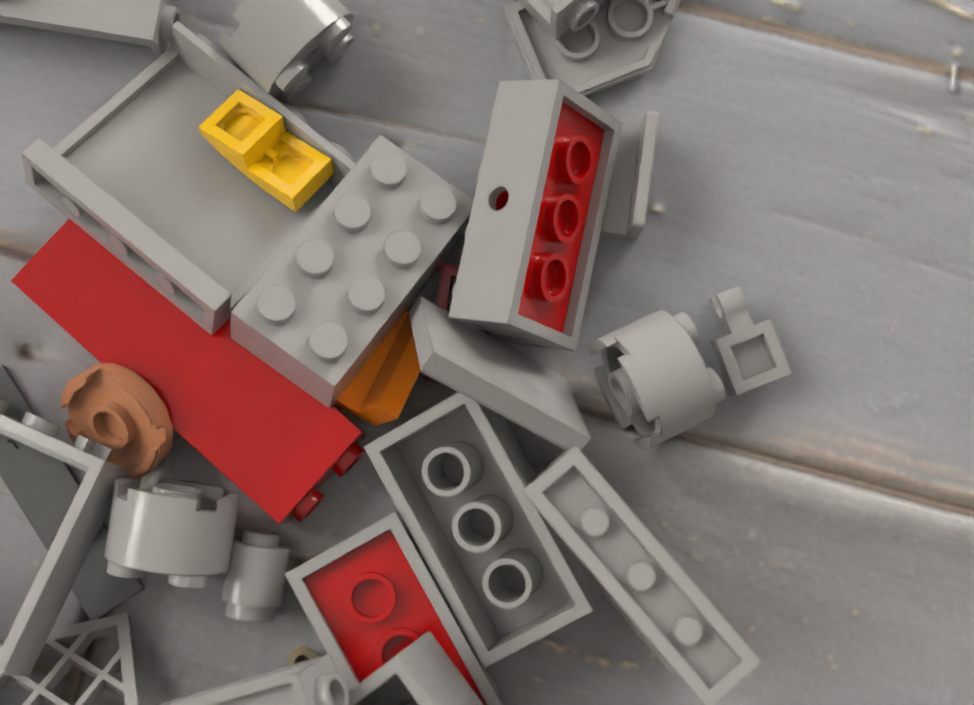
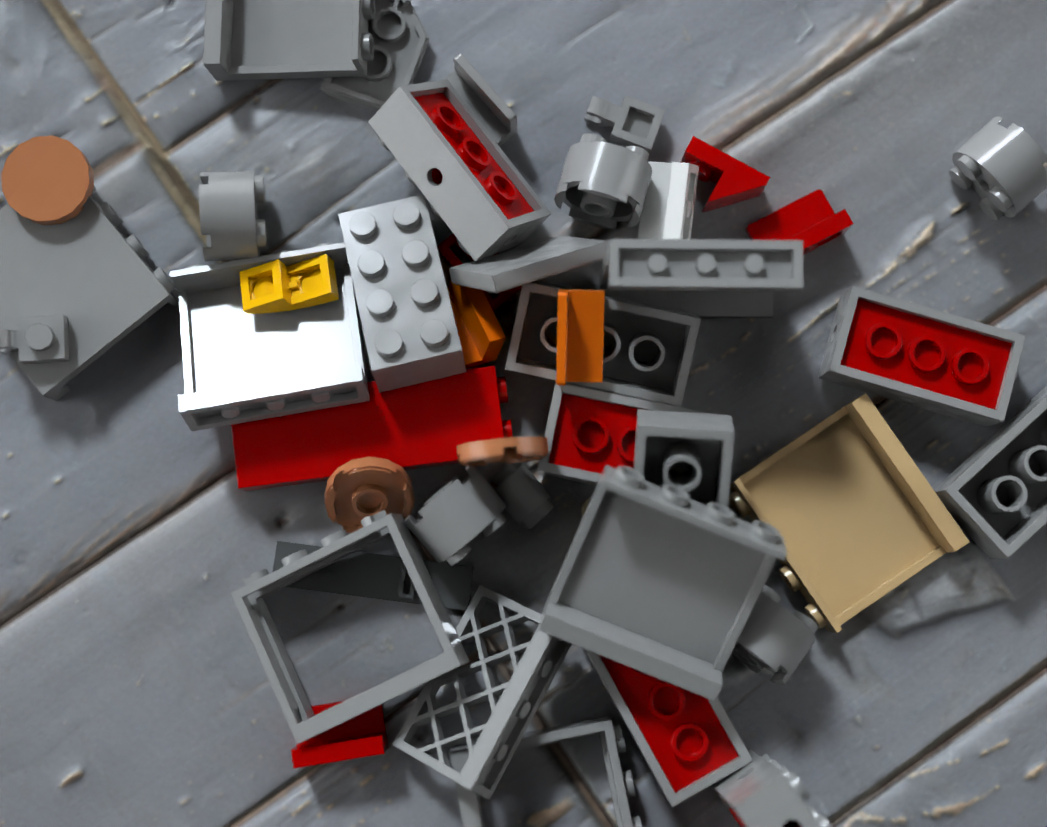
camera: 45 degrees left, 0 degrees up
none -> nougat tile [456,436,549,466]
none -> orange panel [556,289,605,386]
none -> white panel [638,161,699,239]
none -> red slope [681,136,770,212]
none -> red panel [746,189,853,255]

